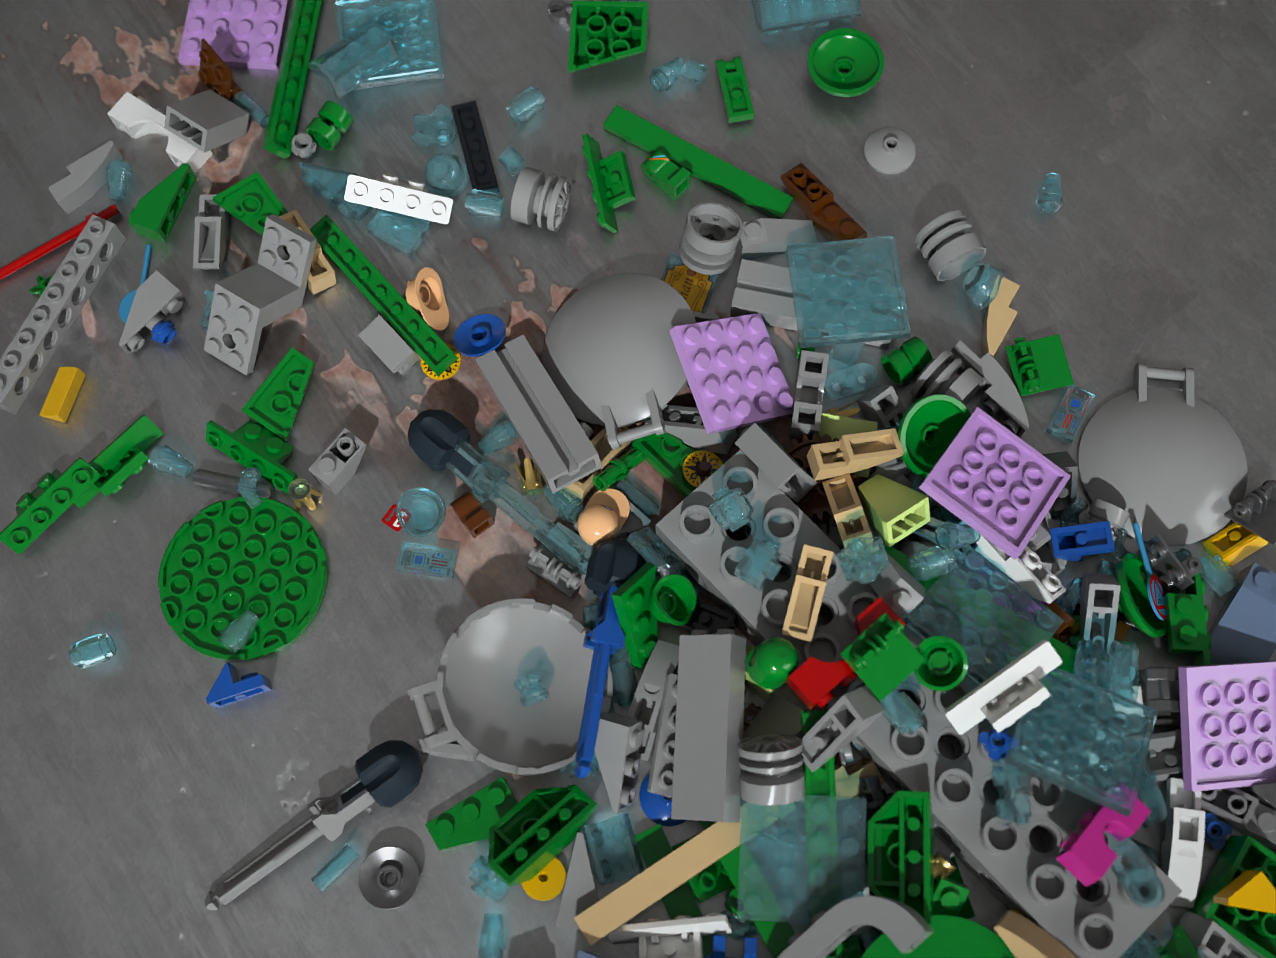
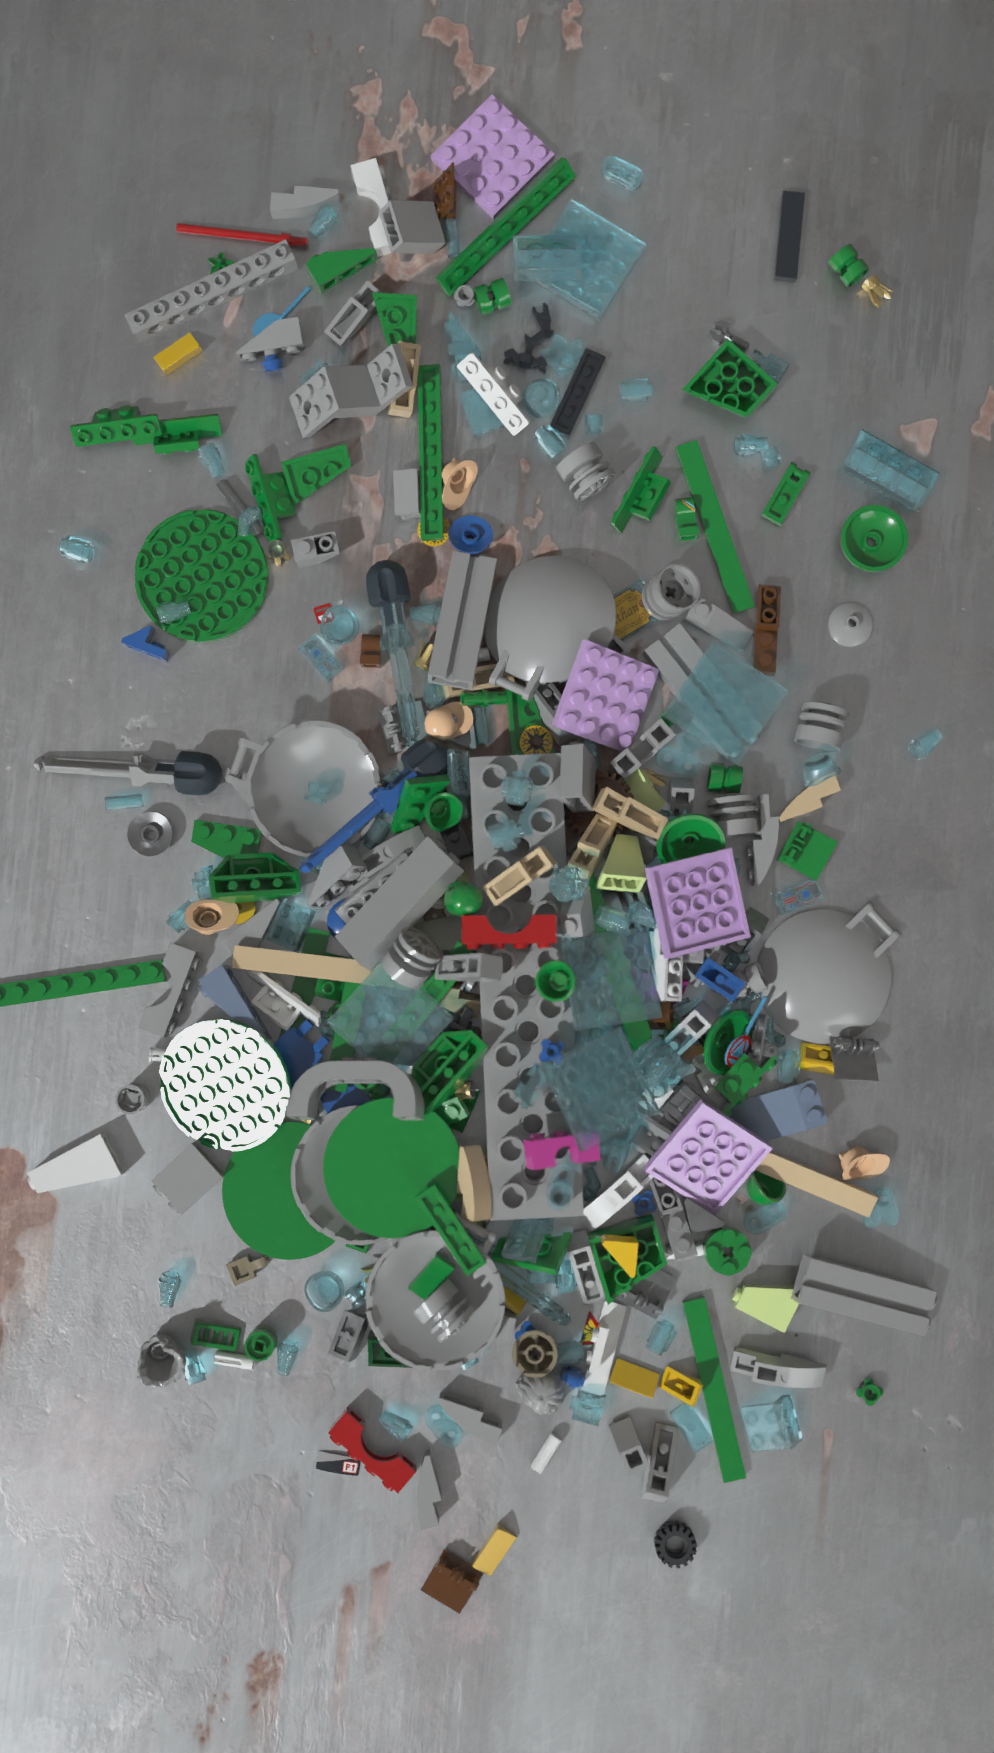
camera: 35 degrees right, 15 degrees up
green hinge [839,612,925,702] -> none
clear light blue brick [880,688,925,735] -> none
white bracket [944,639,1062,735] -> none
none -> light nougat piece [185,900,239,935]
none -> black piece [503,303,554,375]
none -> white plate [691,1054,722,1095]

